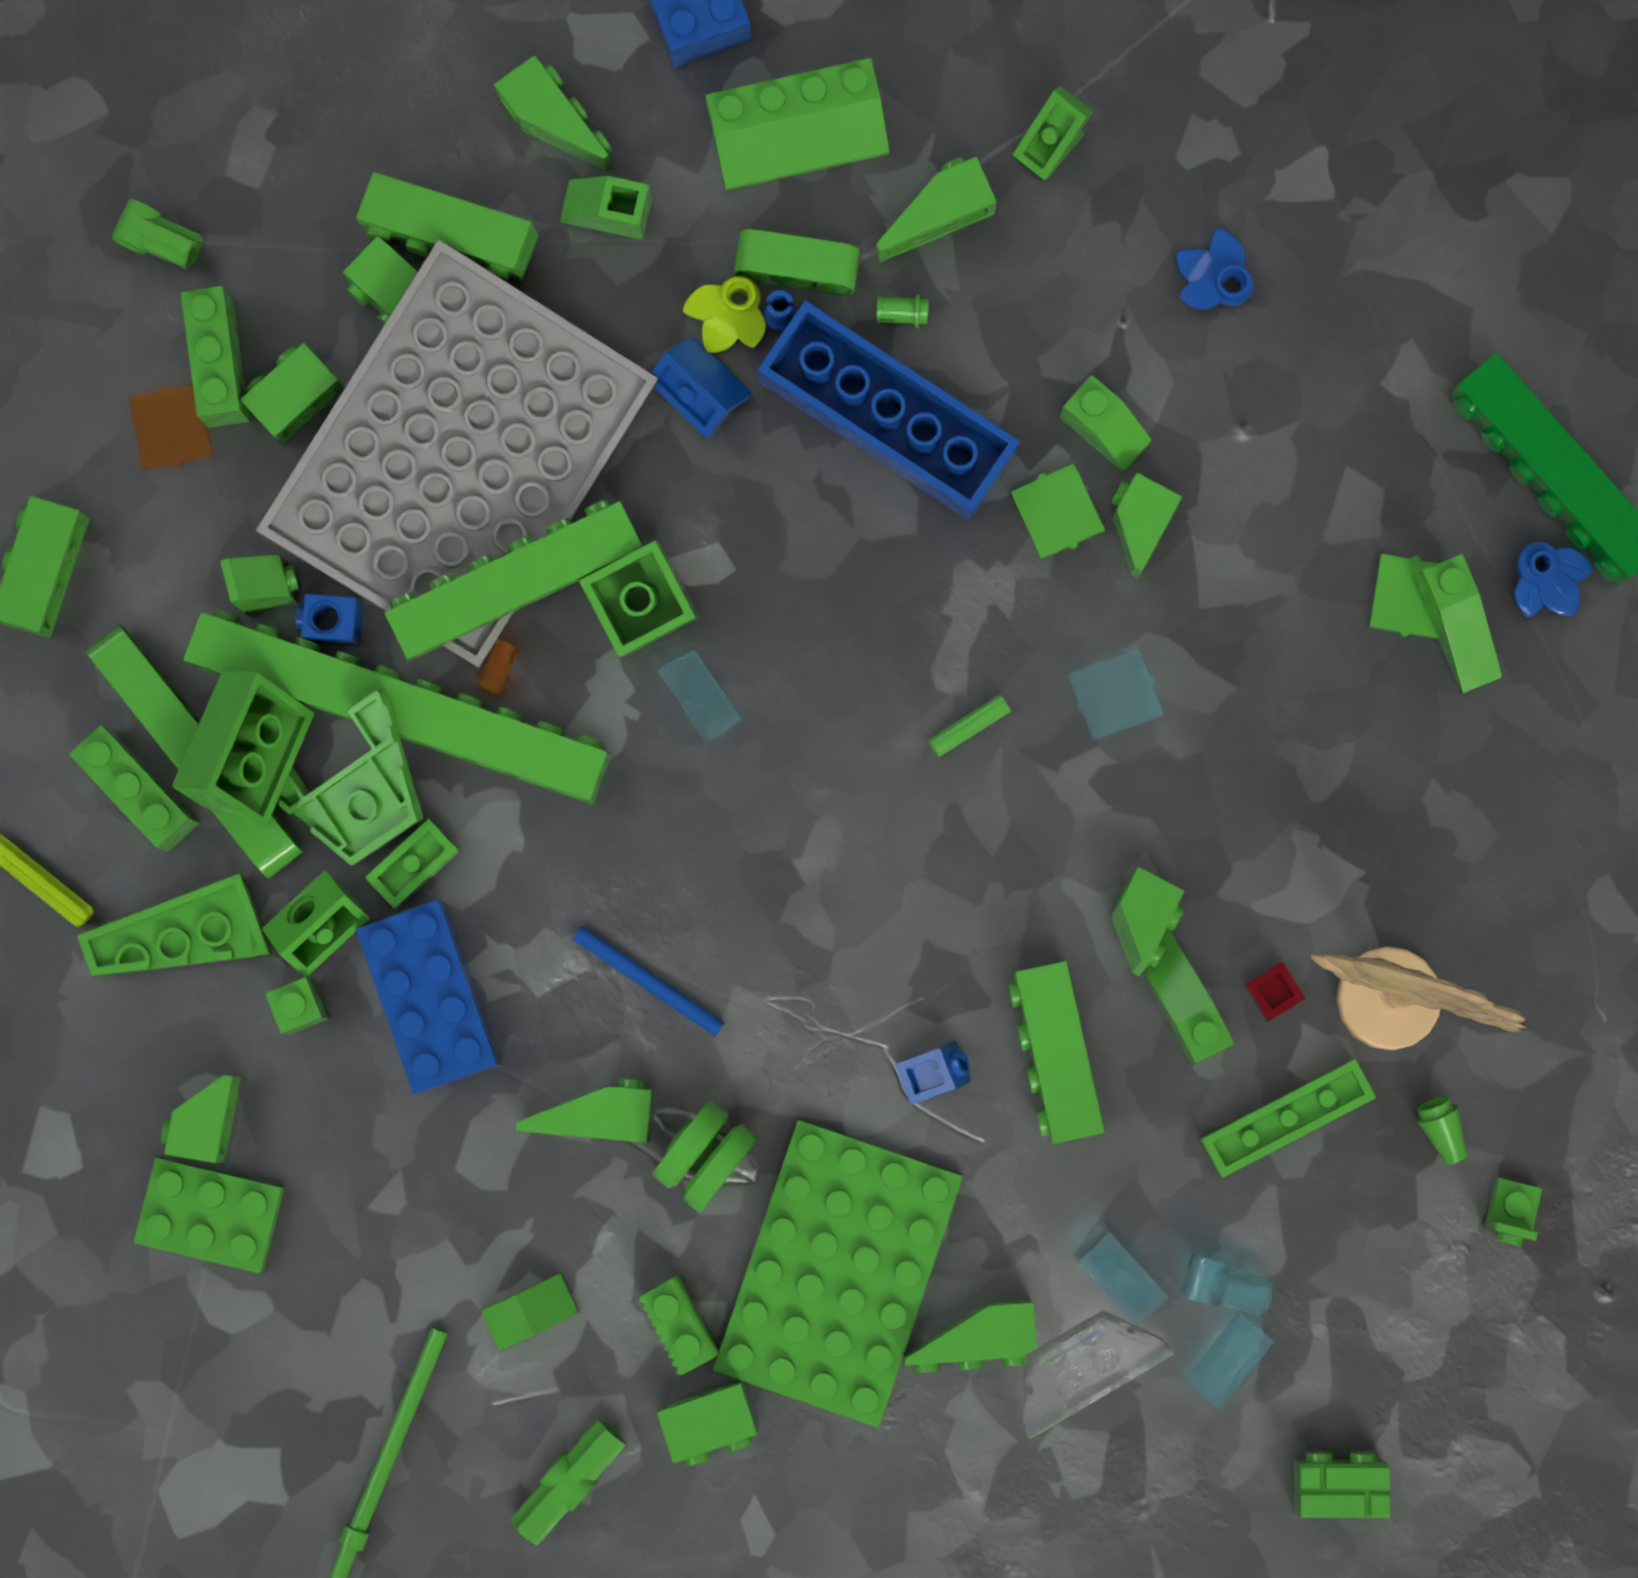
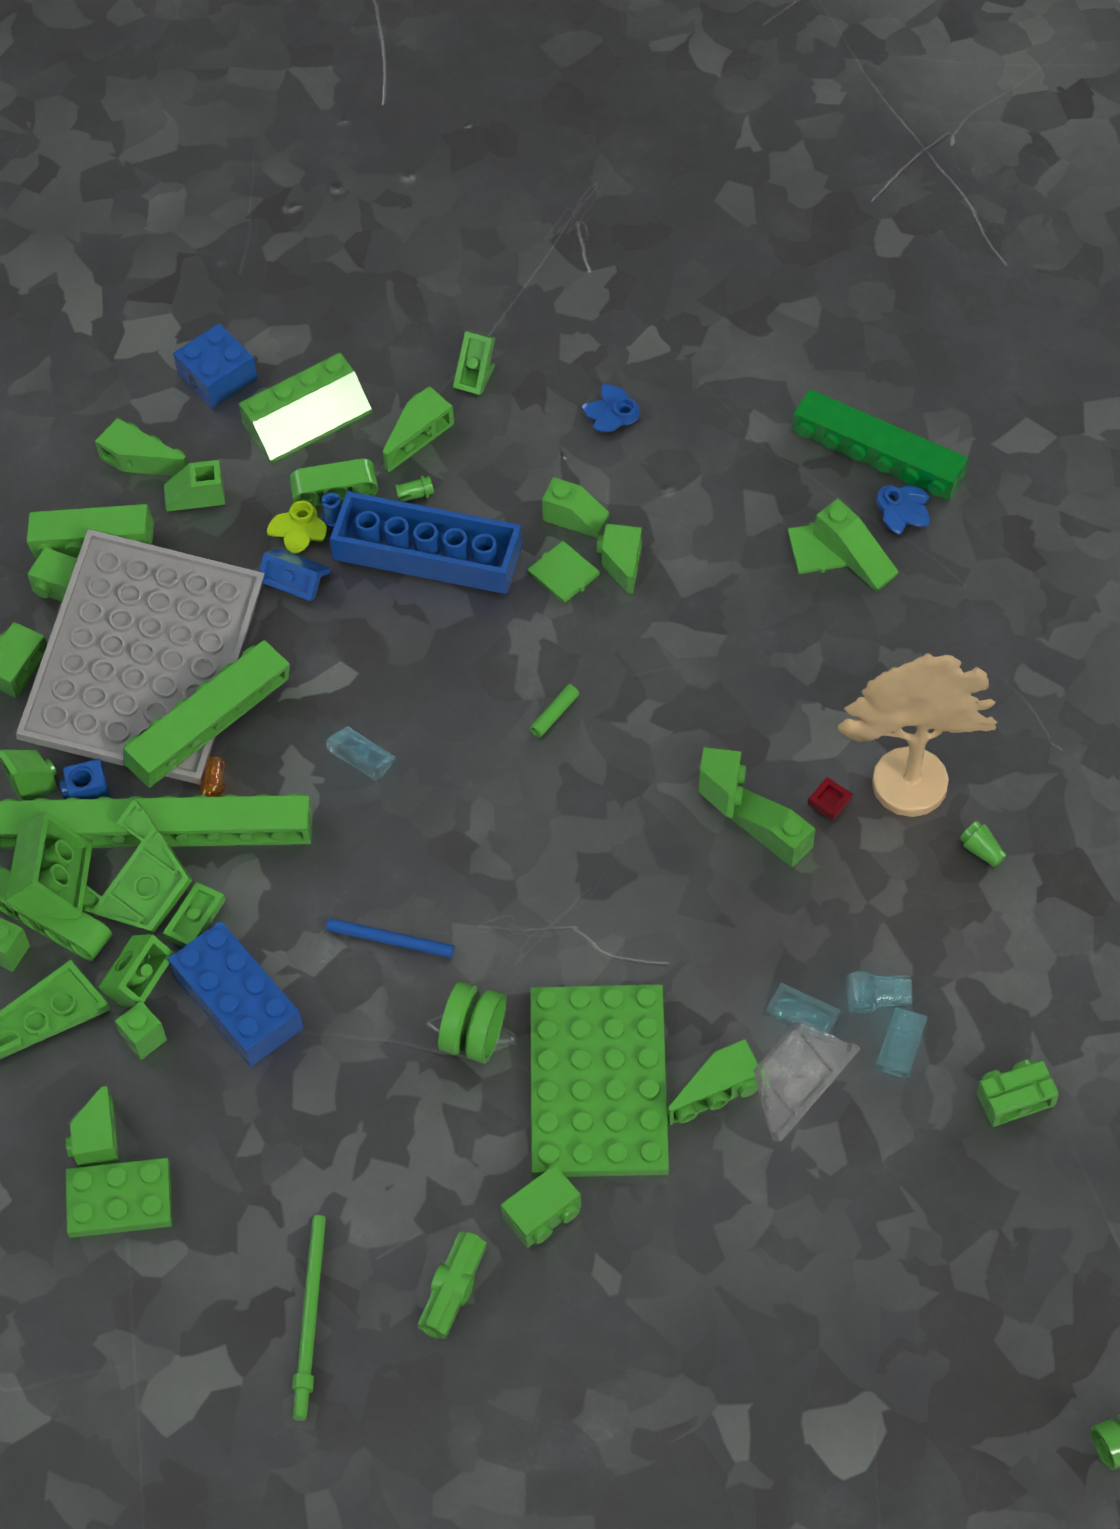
camera: 20 degrees left, 25 degrees down
bright green slope [481,1273,579,1351] -> none
bright green slope [515,1078,654,1143] -> none
bright green brick [579,540,700,658] -> none
bright green brick [639,1274,719,1375] -> none
blue bracket [895,1042,971,1105] -> none
bright green brick [1007,961,1105,1144] -> none
clear light blue piece [1069,649,1164,741] -> none
bright green plate [1200,1059,1376,1178] -> none
bright green bracket [1484,1177,1542,1247] -> none

